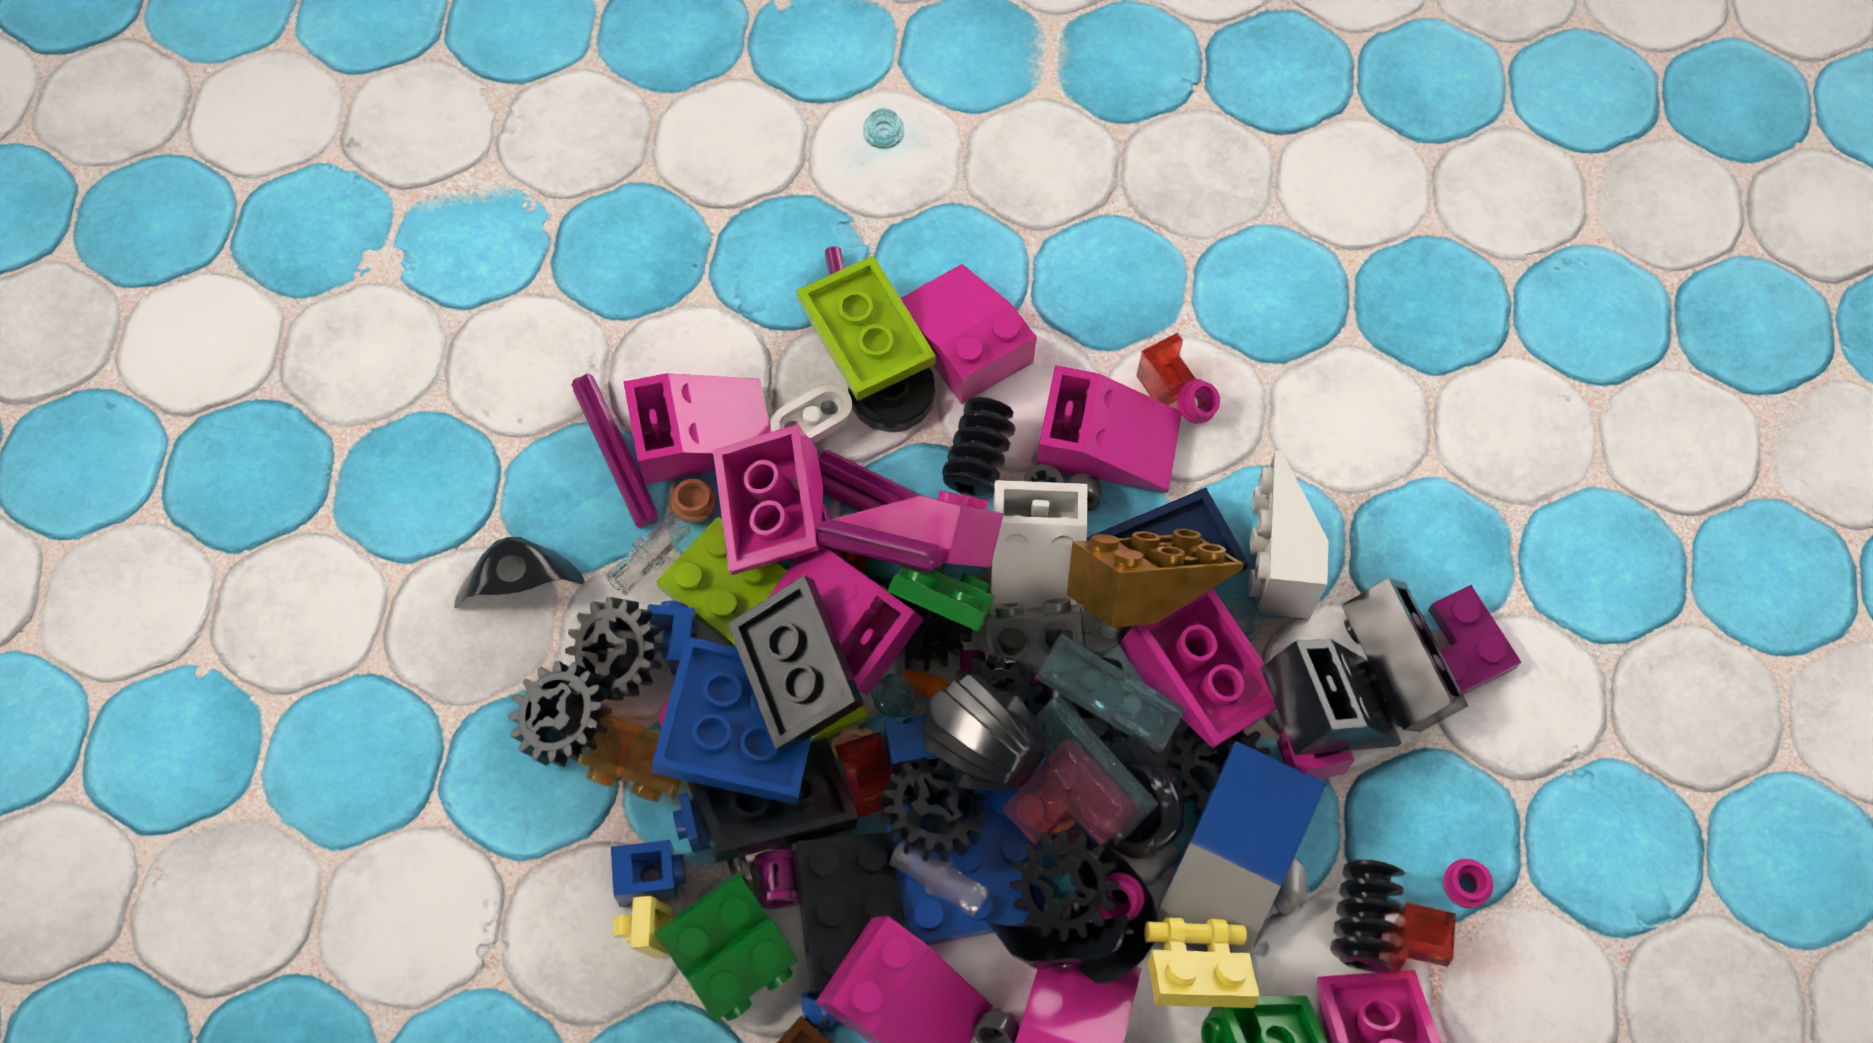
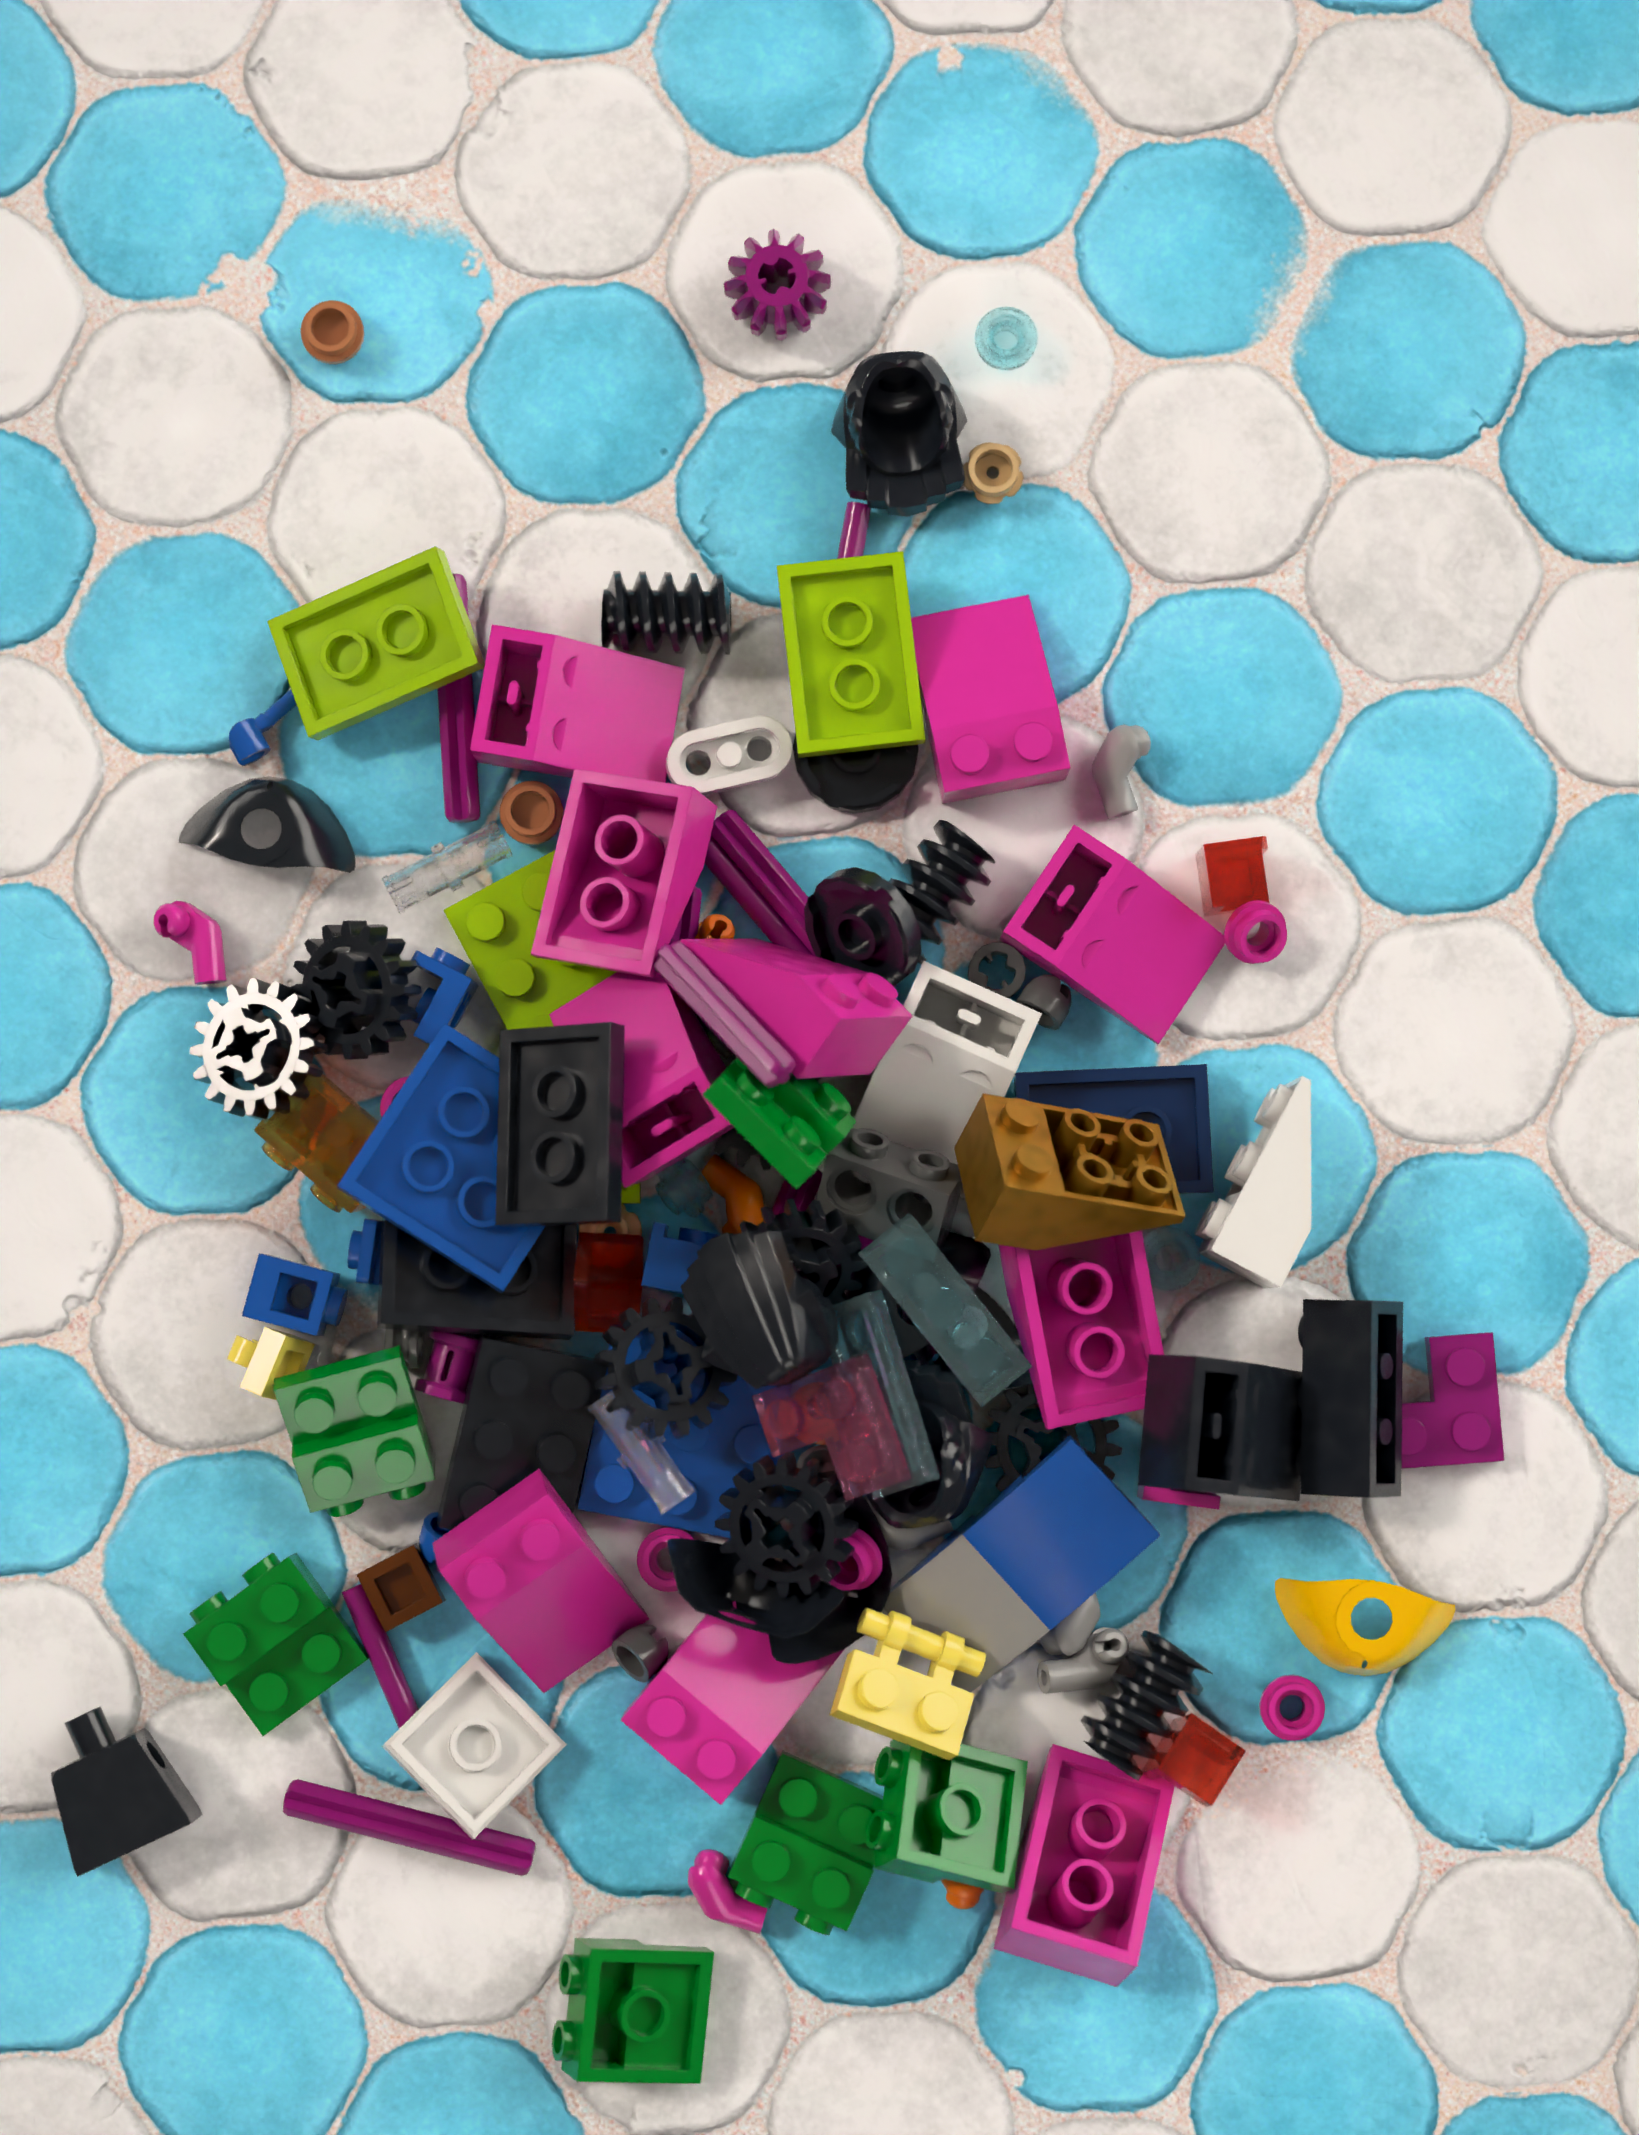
camera: 25 degrees right, 20 degrees up
none -> dark pink arm [153,901,227,985]
none -> blue hand [229,689,297,766]
none -> lime plate [267,546,485,741]
none -> nougat plate [301,300,364,364]
none -> black piece [601,571,731,655]
none -> dark pink plate [637,1527,695,1592]
none -> magenta gear [724,228,831,341]
none -> black tile [804,867,921,986]
none -> black hair [831,351,968,517]
none -> tan plate [963,442,1023,504]
none -> light grey arm [1037,1627,1129,1694]
none -> light grey arm [1092,725,1151,820]
none -> yellow piece [1275,1578,1456,1676]

